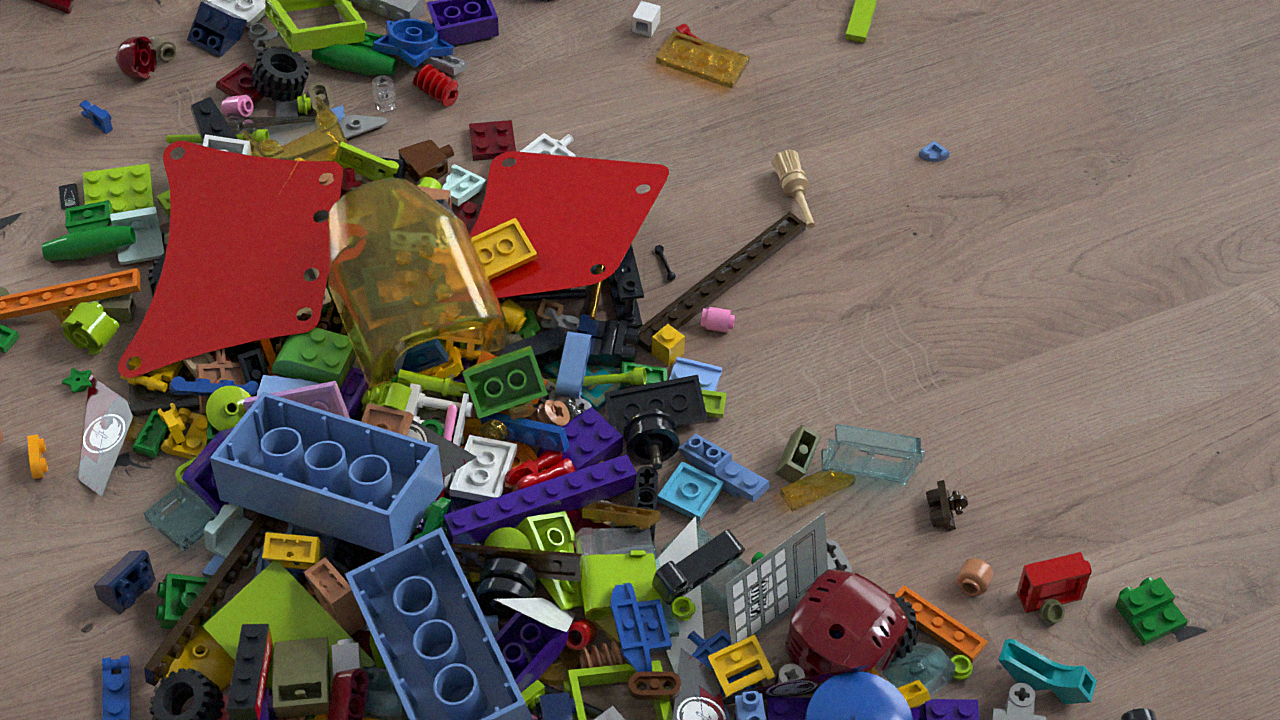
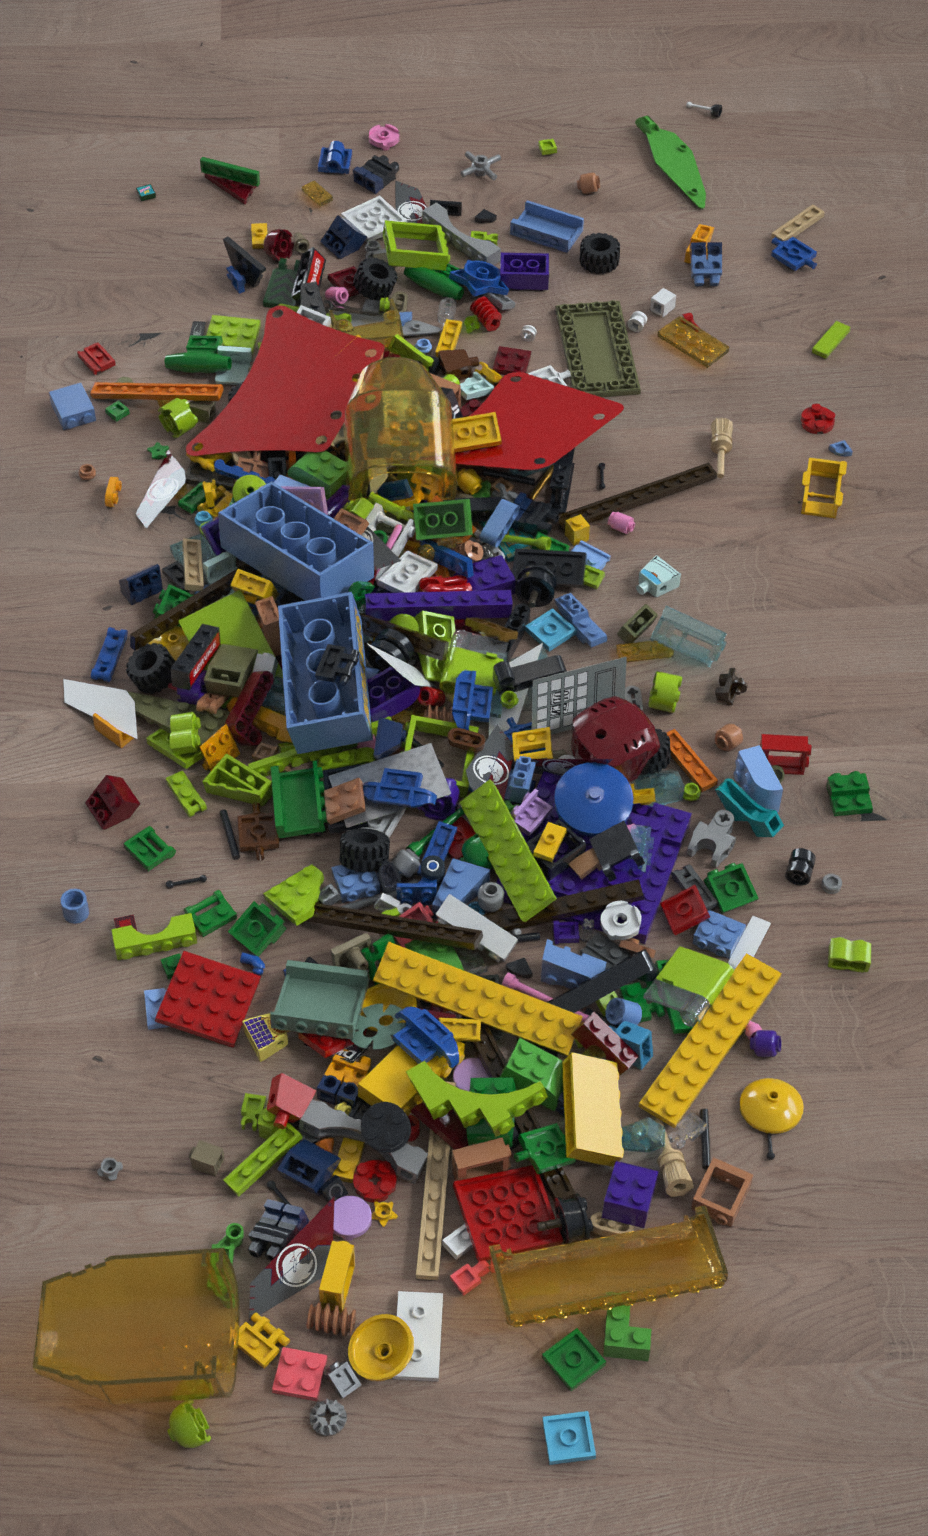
camera: 20 degrees right, 0 degrees up
none -> black plate [162,561,191,592]
none -> tan plate [182,538,204,591]
none -> medium azure plate [195,511,212,527]
none -> black wing [223,236,266,288]
none -> yellow plate [251,223,268,249]
none -> dark green tile [263,258,300,308]
none -> black brick [291,247,326,305]
none -> black plate [315,644,359,685]
none -> light blue plate [415,338,432,354]
none -> yellow plate [435,319,462,357]
none -> clear neon green plate [463,315,481,333]
none -> yellow plate [475,361,502,384]
none -> white bush [520,325,537,342]
none -> olive tile [555,300,641,397]
none -> white wheel [627,311,647,332]
none -> light aqua torso [636,555,681,597]
none -> lime brick [648,671,682,713]
none -> light blue brick [733,745,783,813]
none -> red plate [801,403,835,434]
none -> yellow piece [801,458,847,519]

